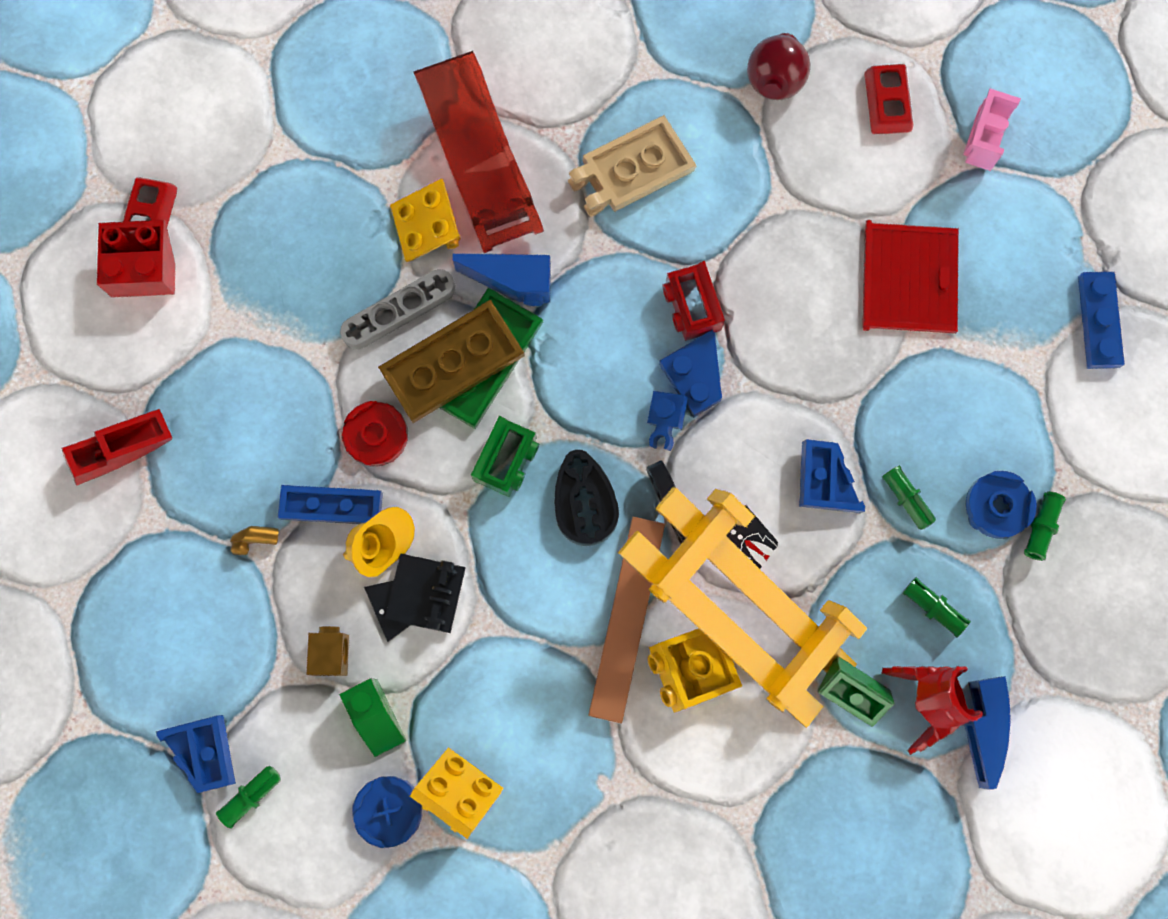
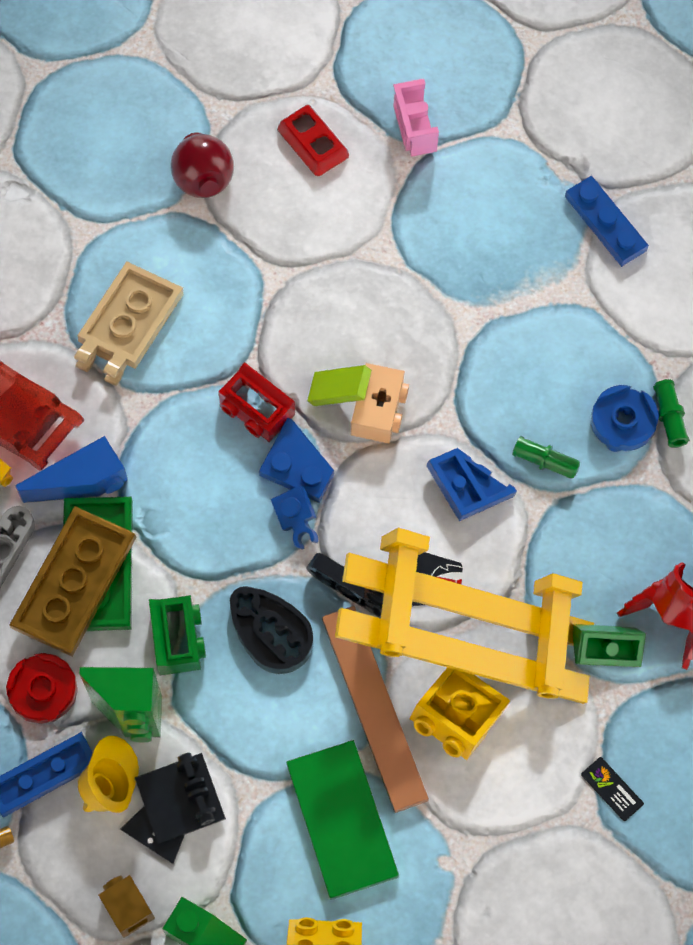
camera: 35 degrees left, 10 degrees down
red piece [863,220,959,334] -> none
green pin [902,577,971,638] -> none
none -> green slope [79,667,162,743]
none -> green tile [286,740,399,900]
none -> lime tile [307,365,372,406]
none -> light nougat brick [351,363,409,444]
none -> black sticker [581,757,644,821]

